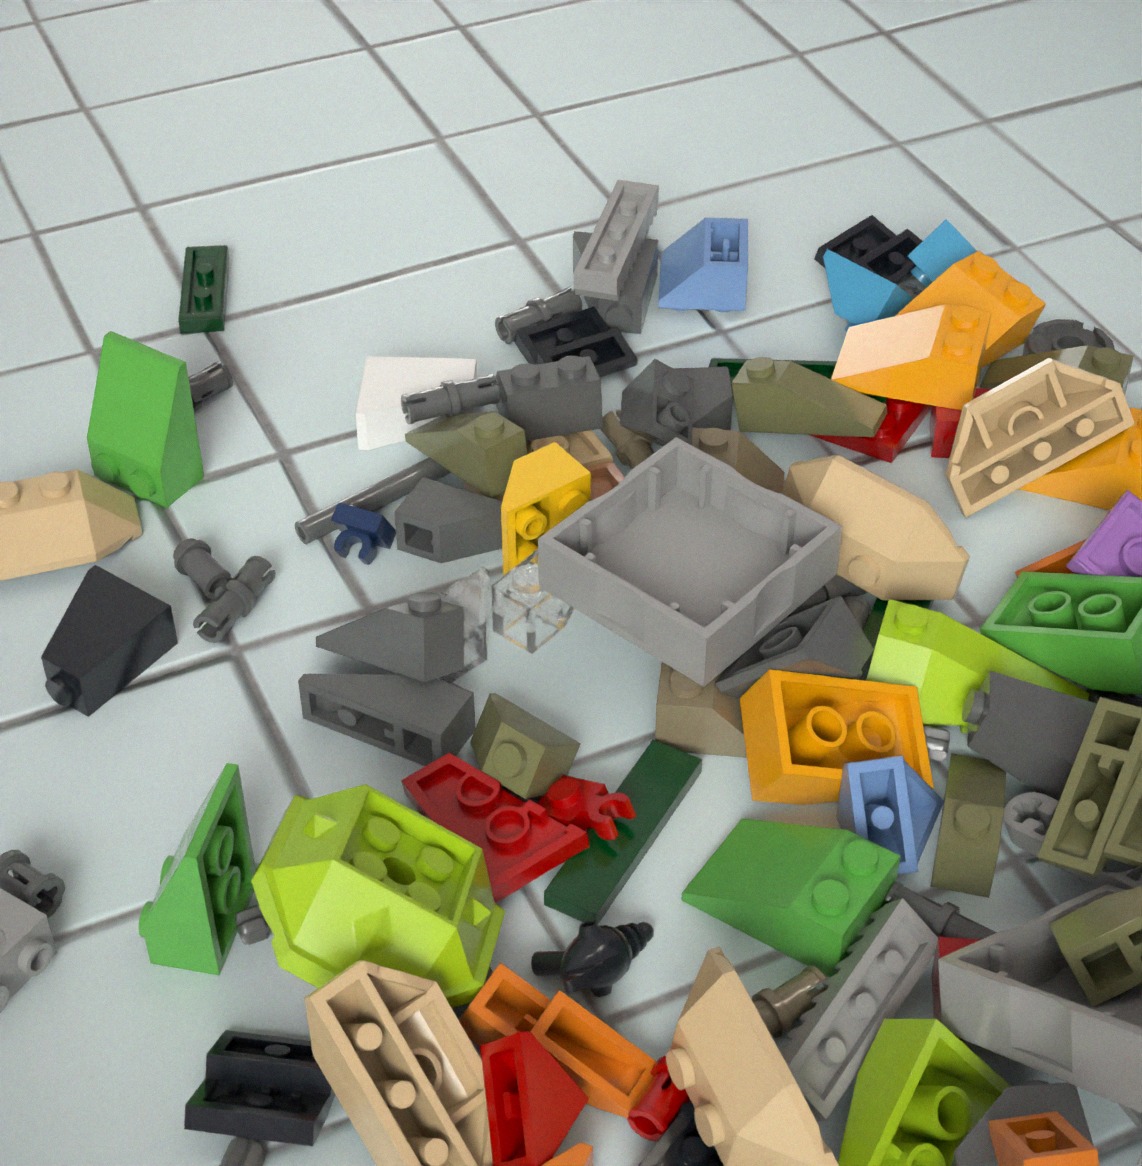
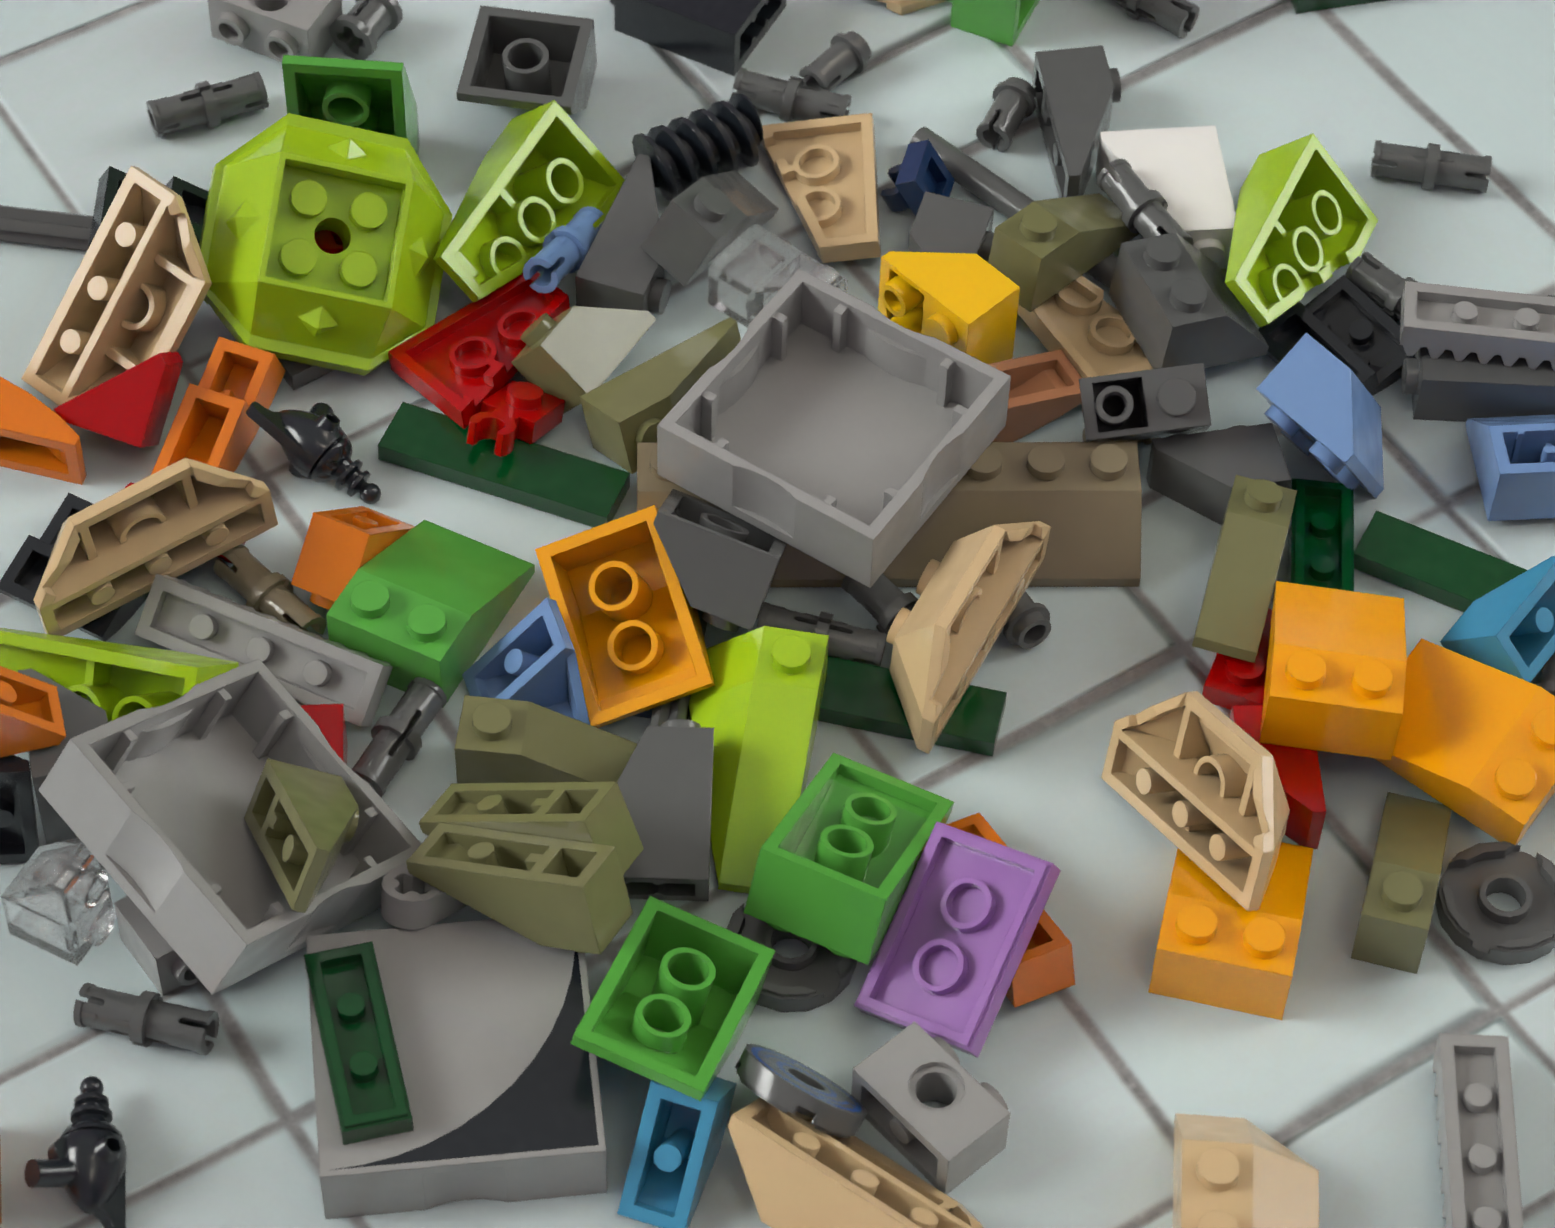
camera: 80 degrees right, 10 degrees up
none -> dark grey pin [146,71,269,138]
none -> orange slope [291,506,415,610]
none -> lime wedge [434,100,625,302]
none -> dark grey slope [456,5,597,115]
none -> medium blue pin [523,206,603,294]
none -> olive slope [580,317,741,474]
none -> black piece [632,93,763,200]
none -> tan wing [761,113,881,263]
none -> dark grey pin [976,77,1036,151]
none -> dark grey slope [1032,45,1121,198]
none -> lime wedge [1225,133,1378,327]
none -> medium blue slope [1256,333,1384,498]
none -> dark green tile [1354,510,1527,612]
none -> dark grey pin [1370,140,1492,193]

